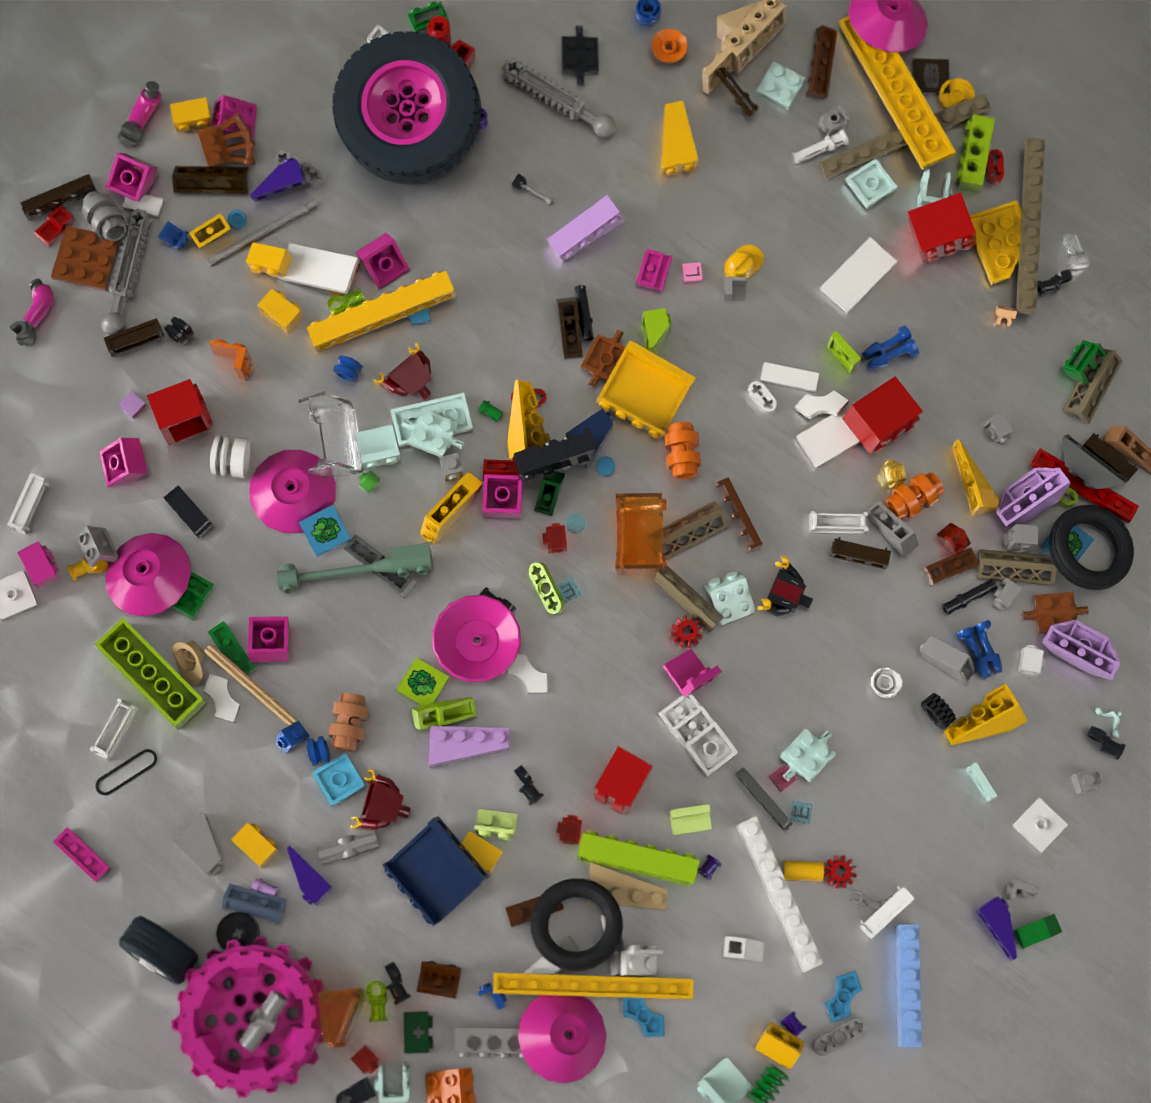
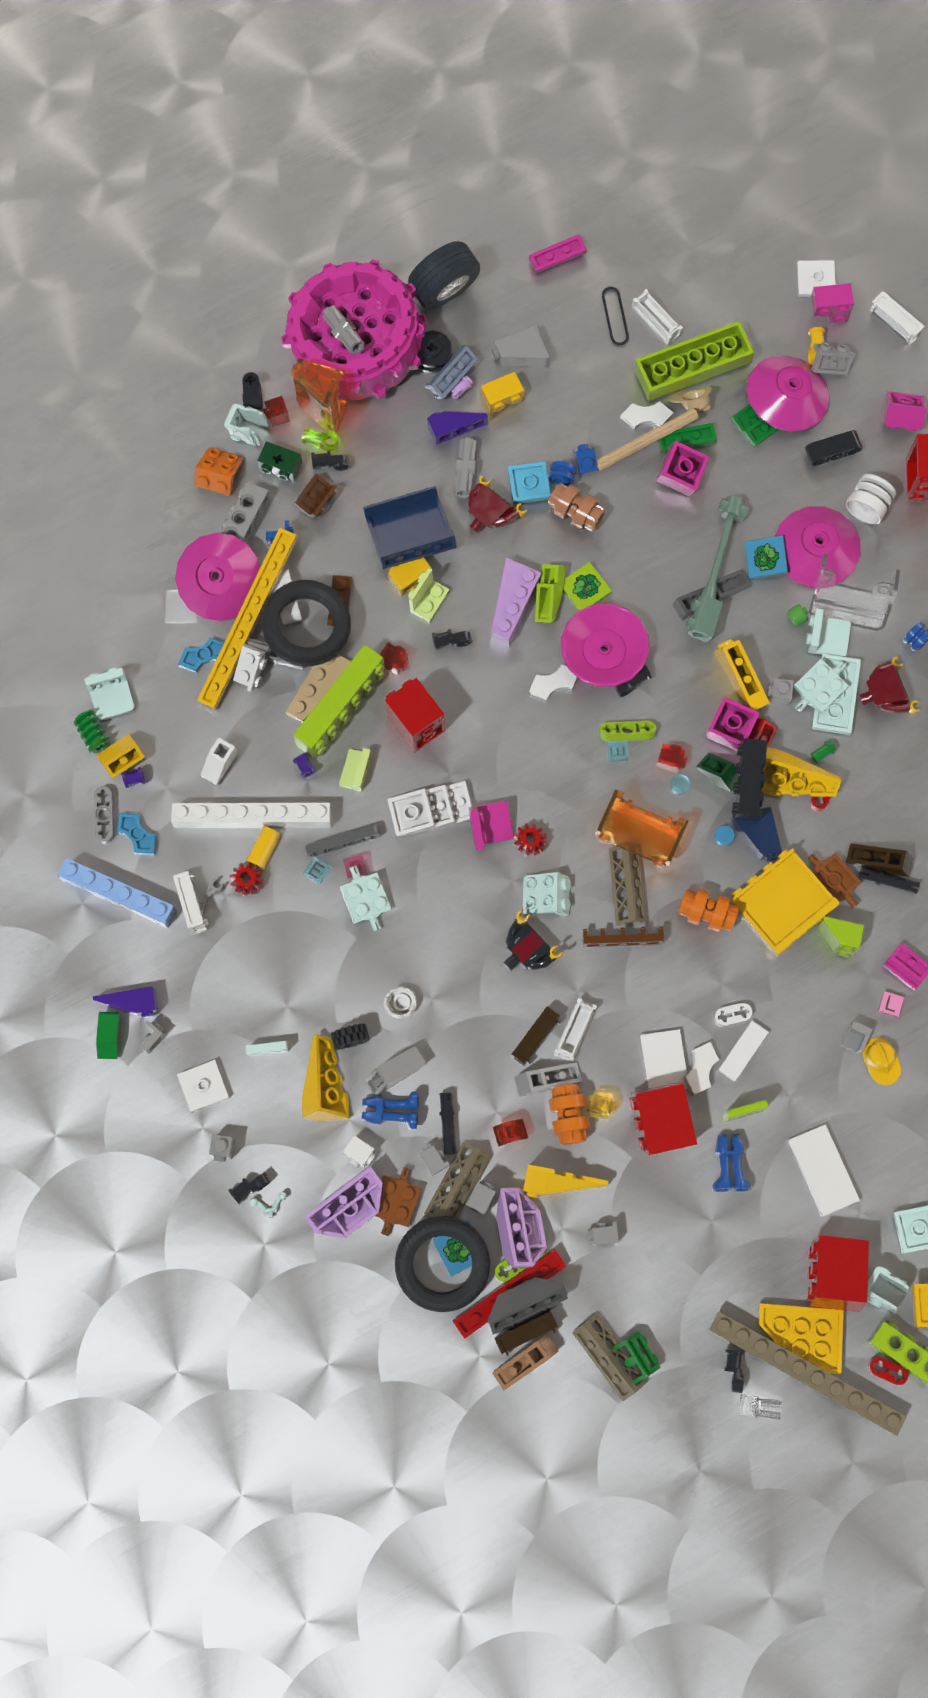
camera: 120 degrees right, 0 degrees up
dark tan fence [654,566,724,632] -> none
reddish brown plate [922,548,979,587] -> none
light nougat tile [995,305,1017,326] -> none

